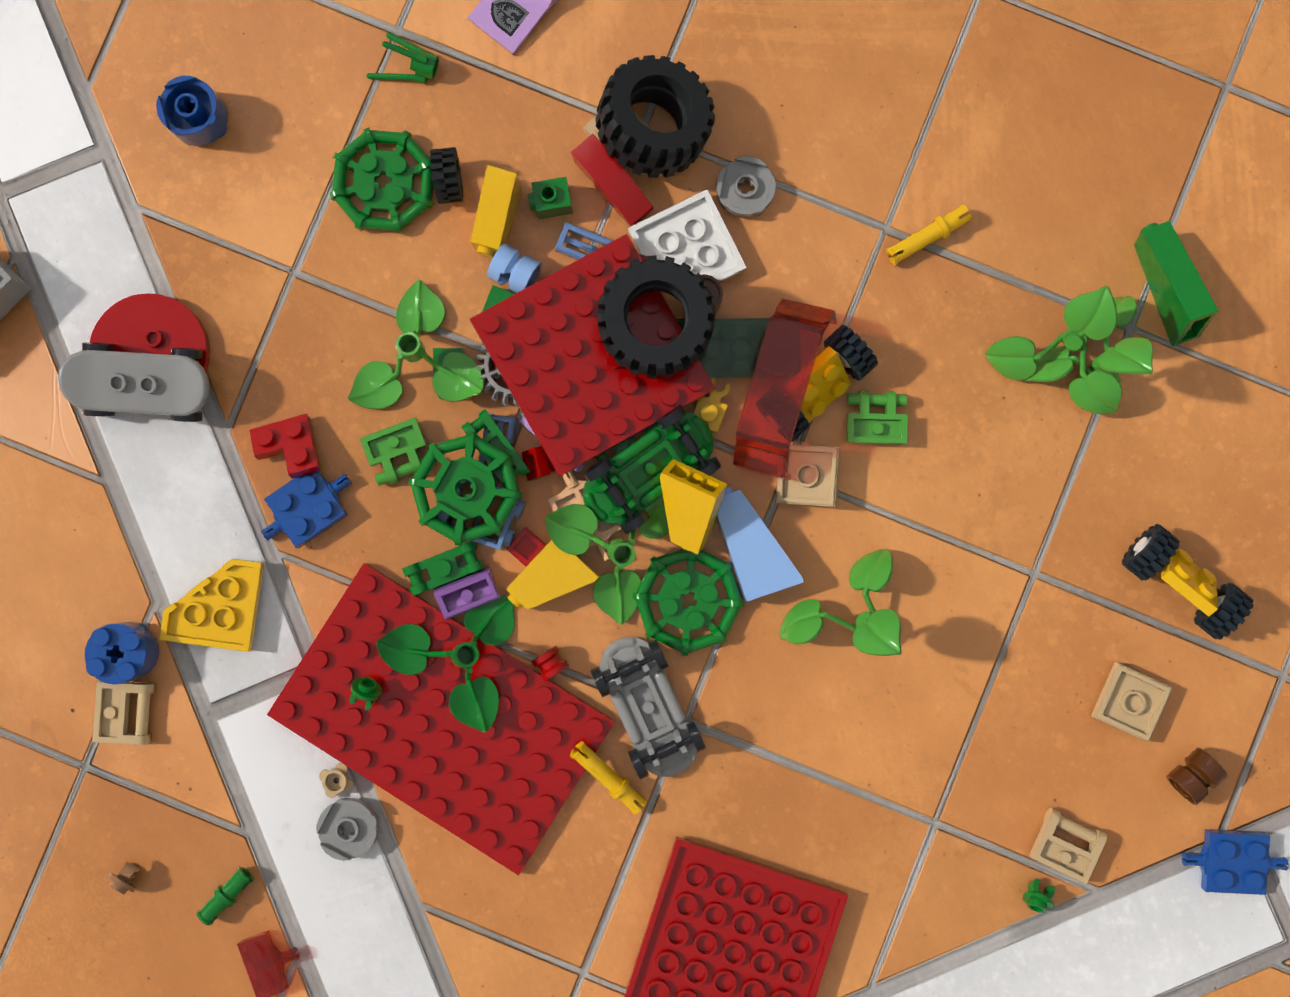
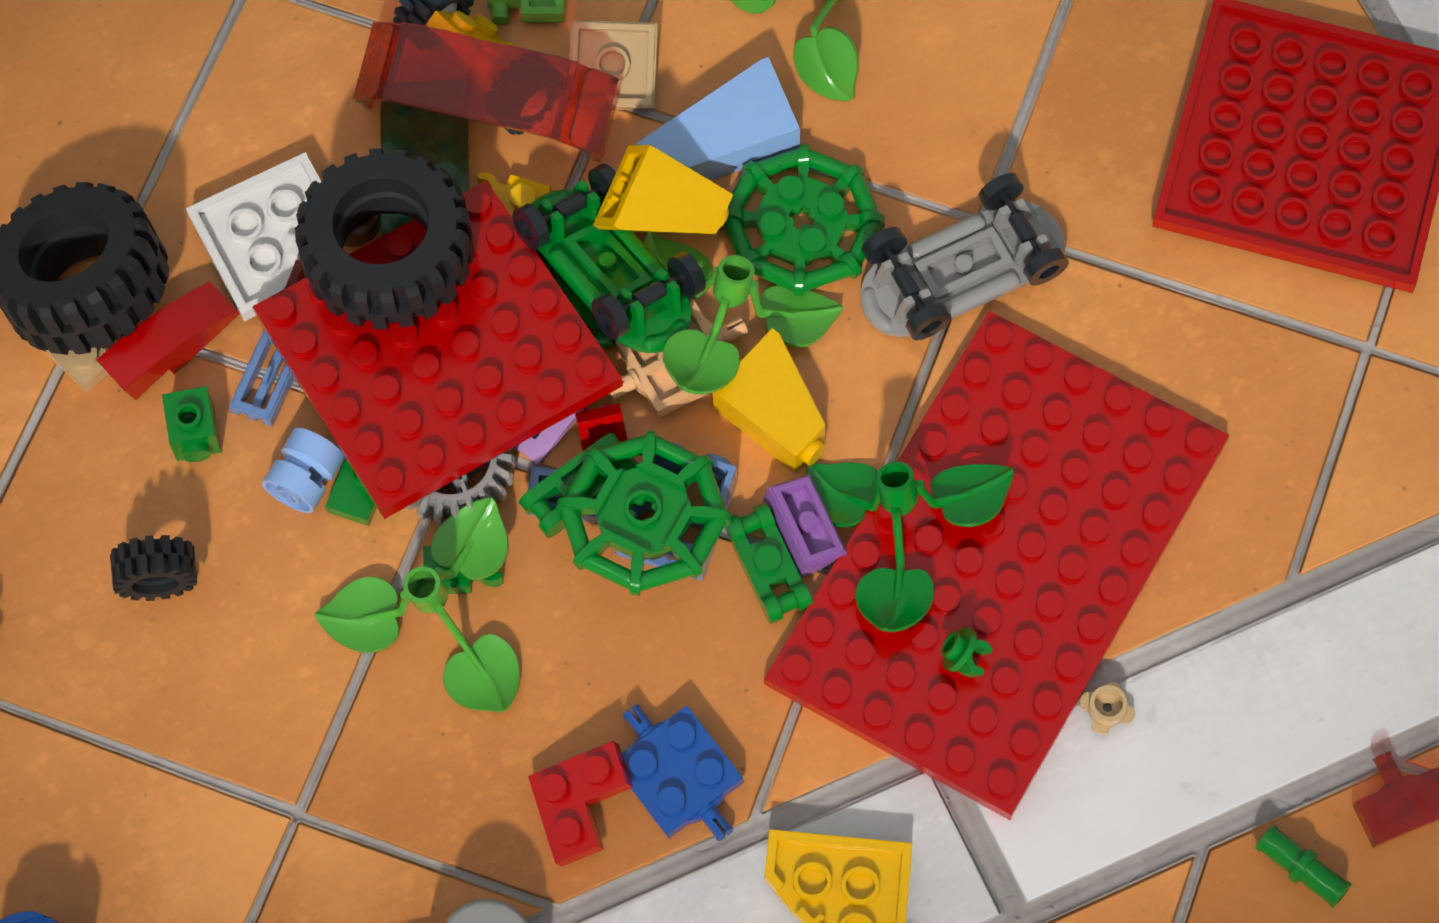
camera: 85 degrees left, 20 degrees down
light grey plate [316,798,379,861] -> none
green plate [329,127,434,234] -> none
bright green plate [360,417,435,486] -> none
yellow slope [470,165,522,258] -> none
red tile [505,526,546,567] -> none
red wheel [531,645,569,682] -> none
yellow pin [570,741,647,815] -> none
light grey plate [716,156,776,218] -> none

